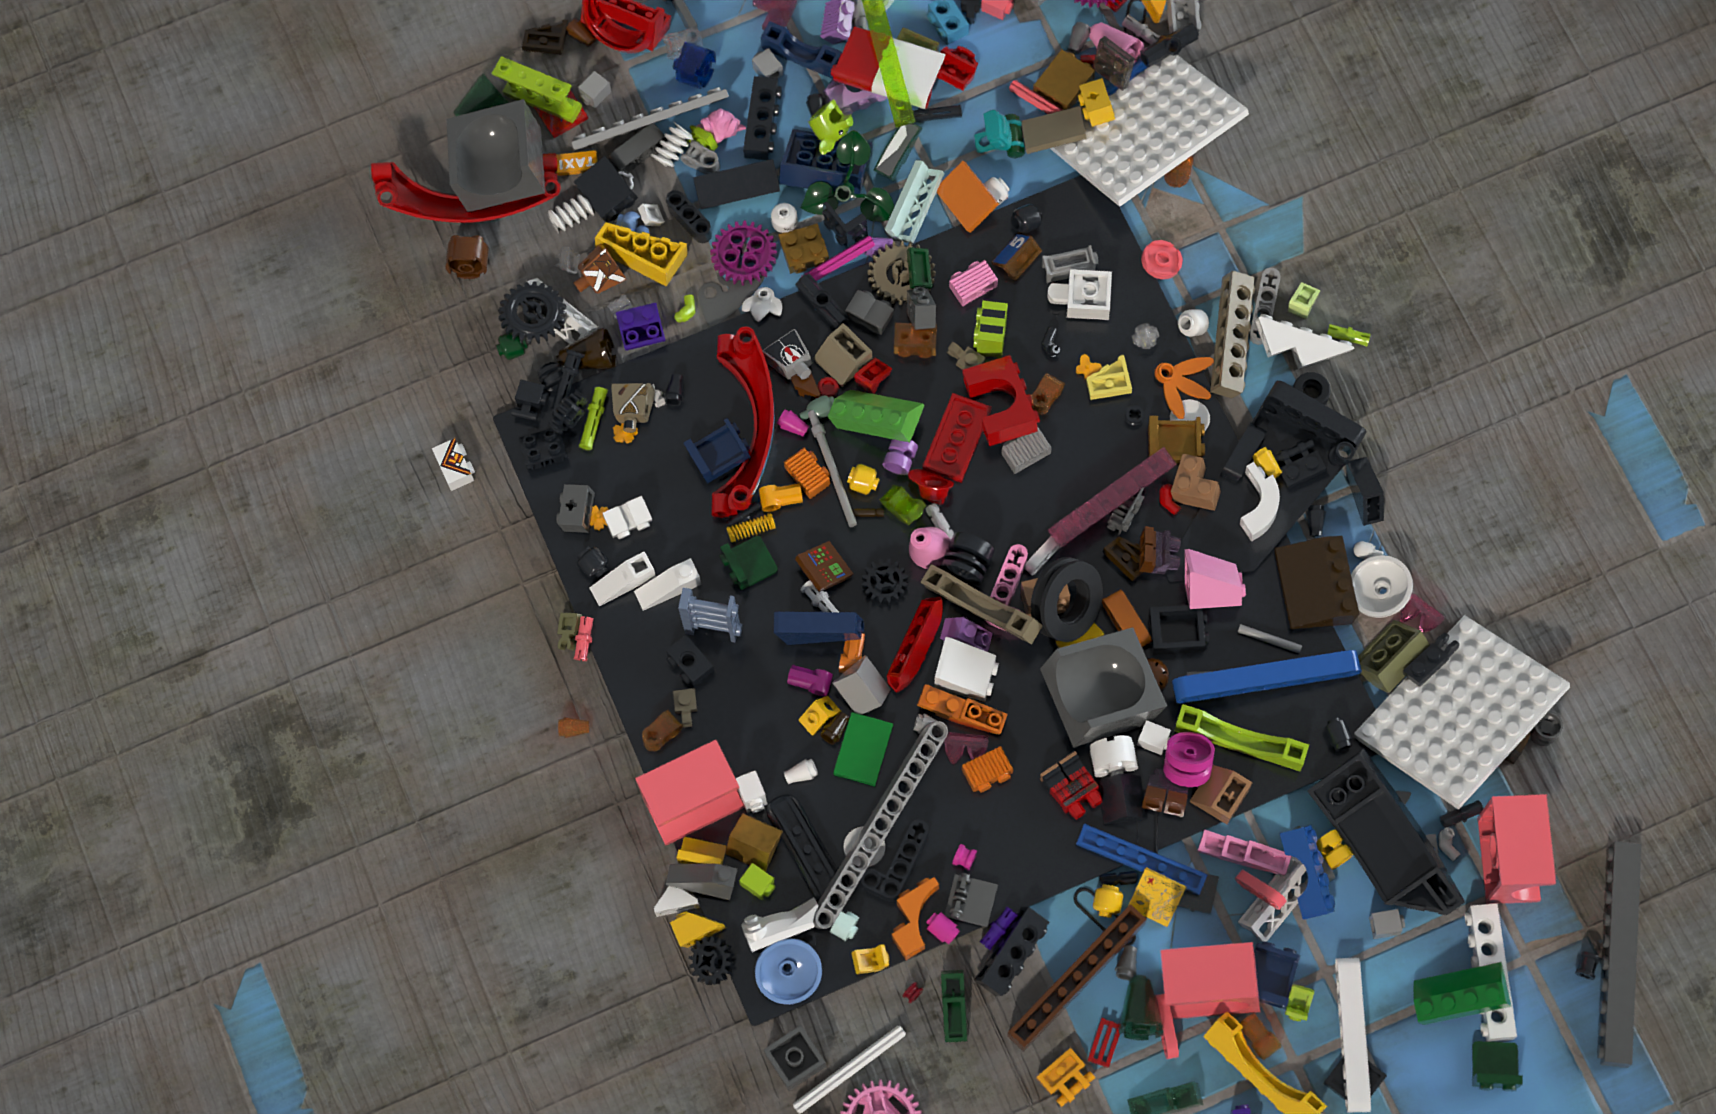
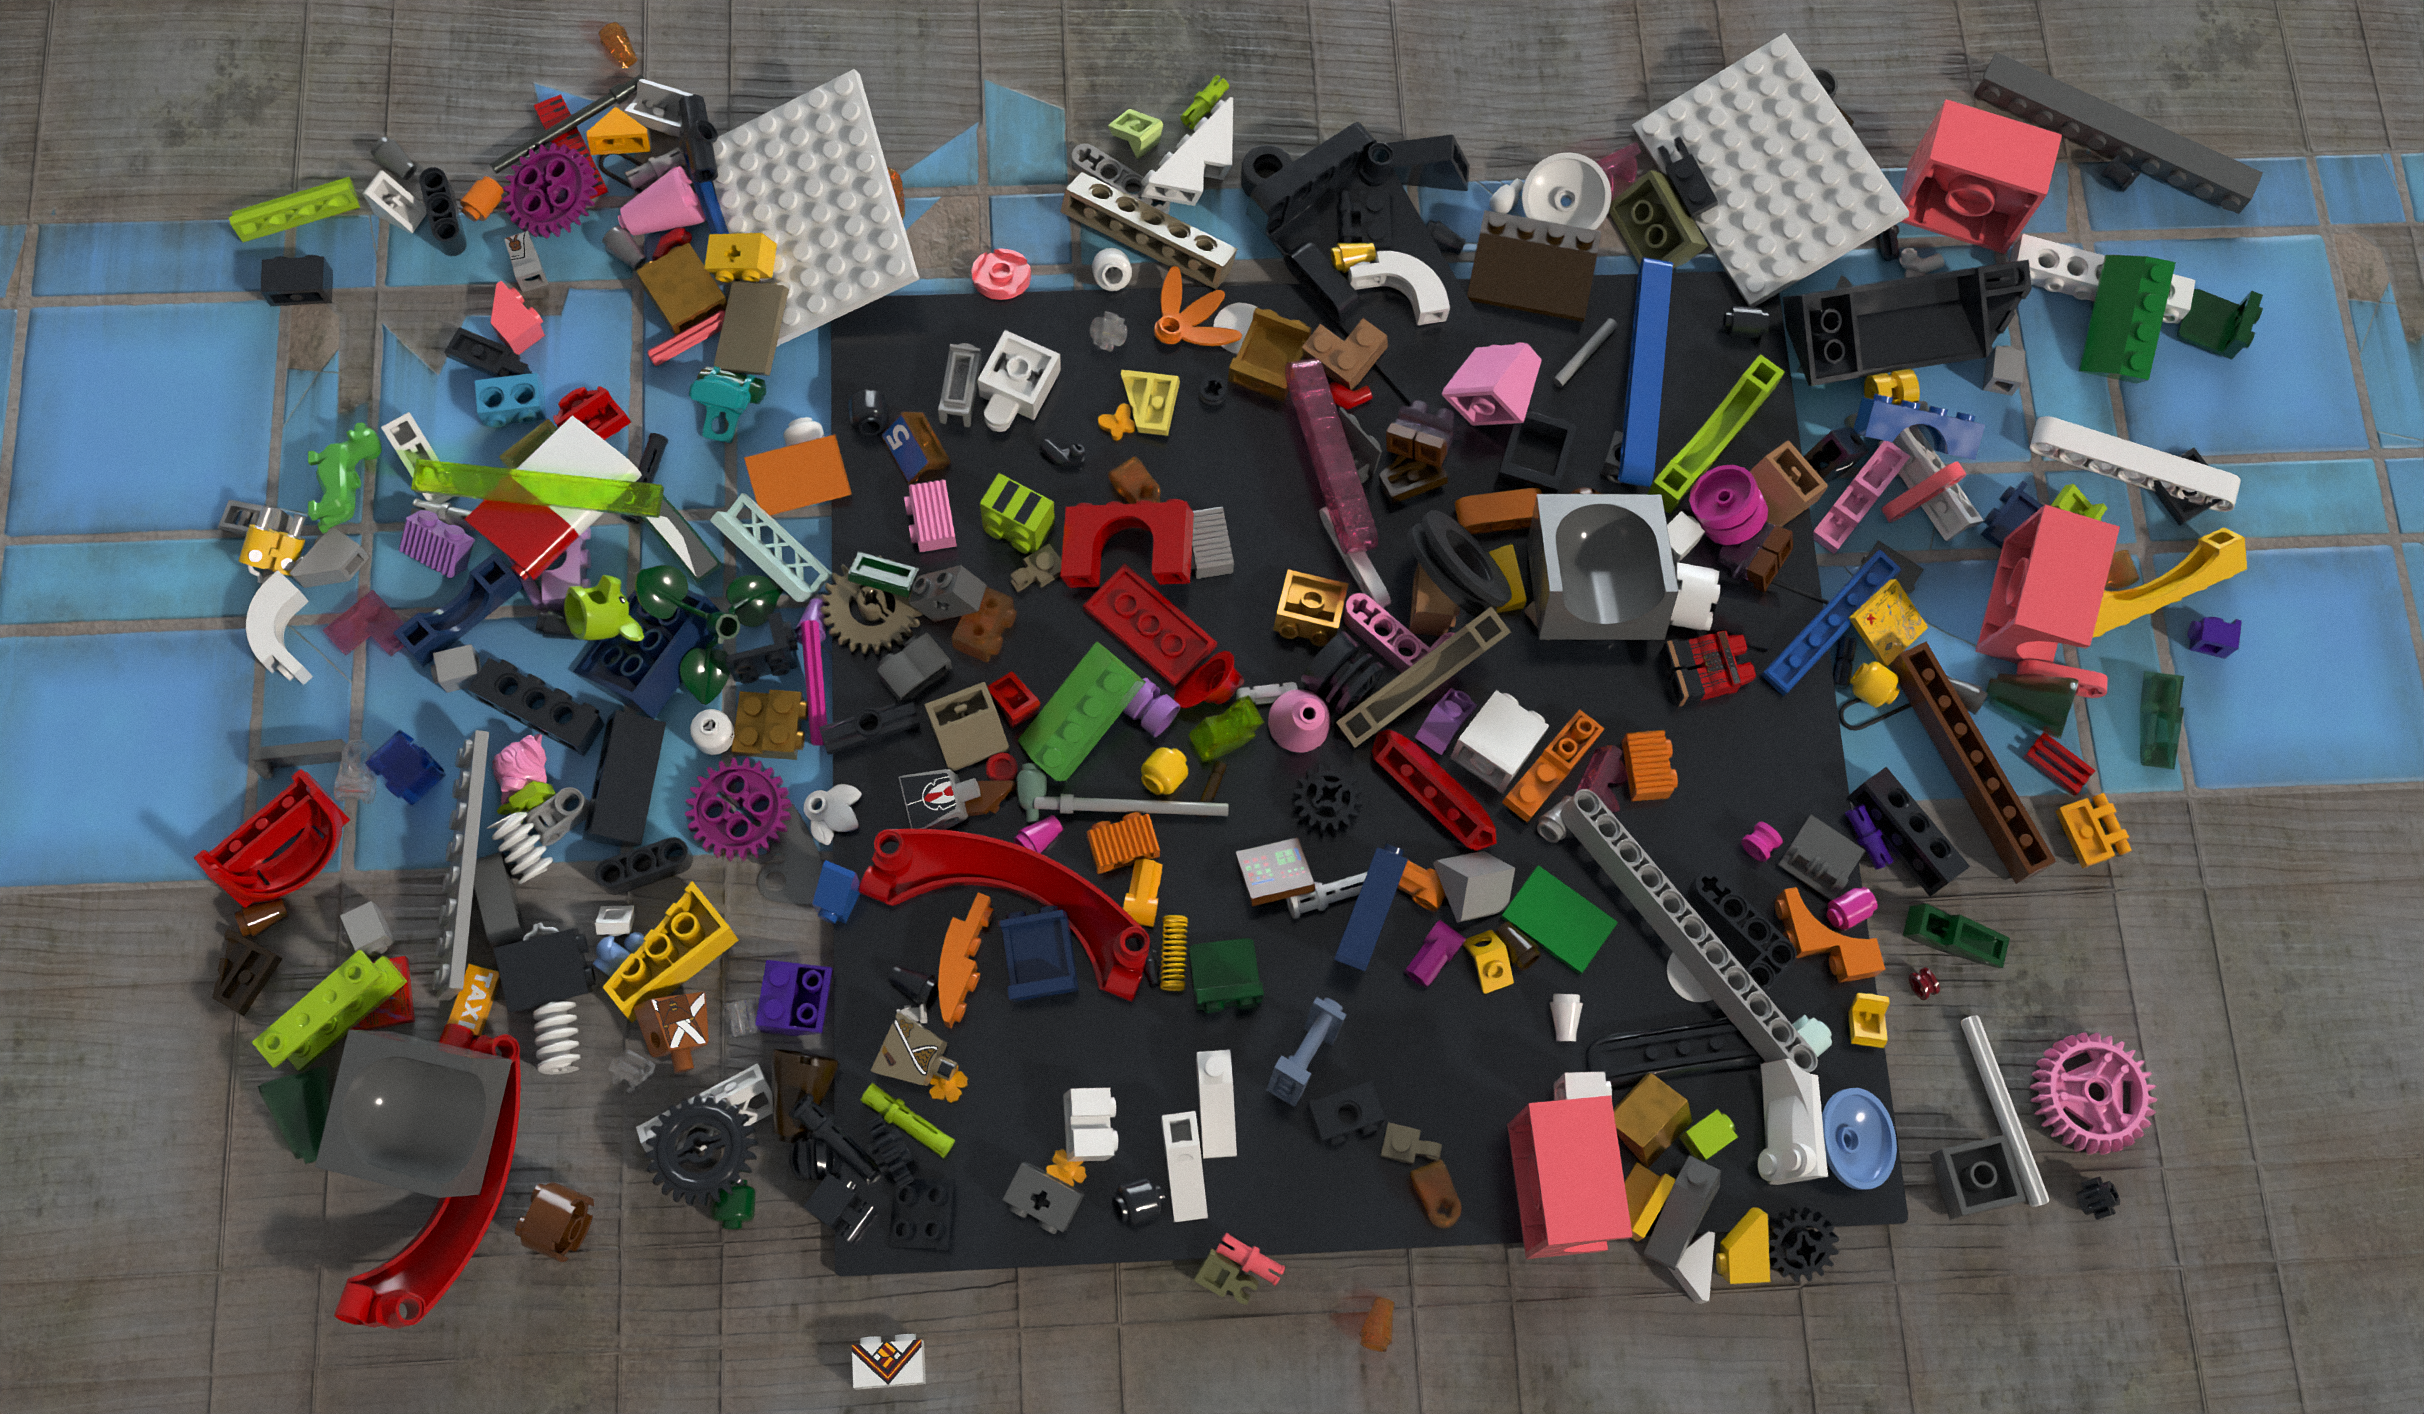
camera: 80 degrees left, 0 degrees up
lime arm [675,295,696,323] -> none
clear smoke plate [1092,36,1135,91] -> none
none -> blue slope [812,860,860,924]
none -> orange slope [938,892,994,1029]
none -> pearl gold plate [1273,569,1348,646]
none -> black torso [1803,427,1869,483]

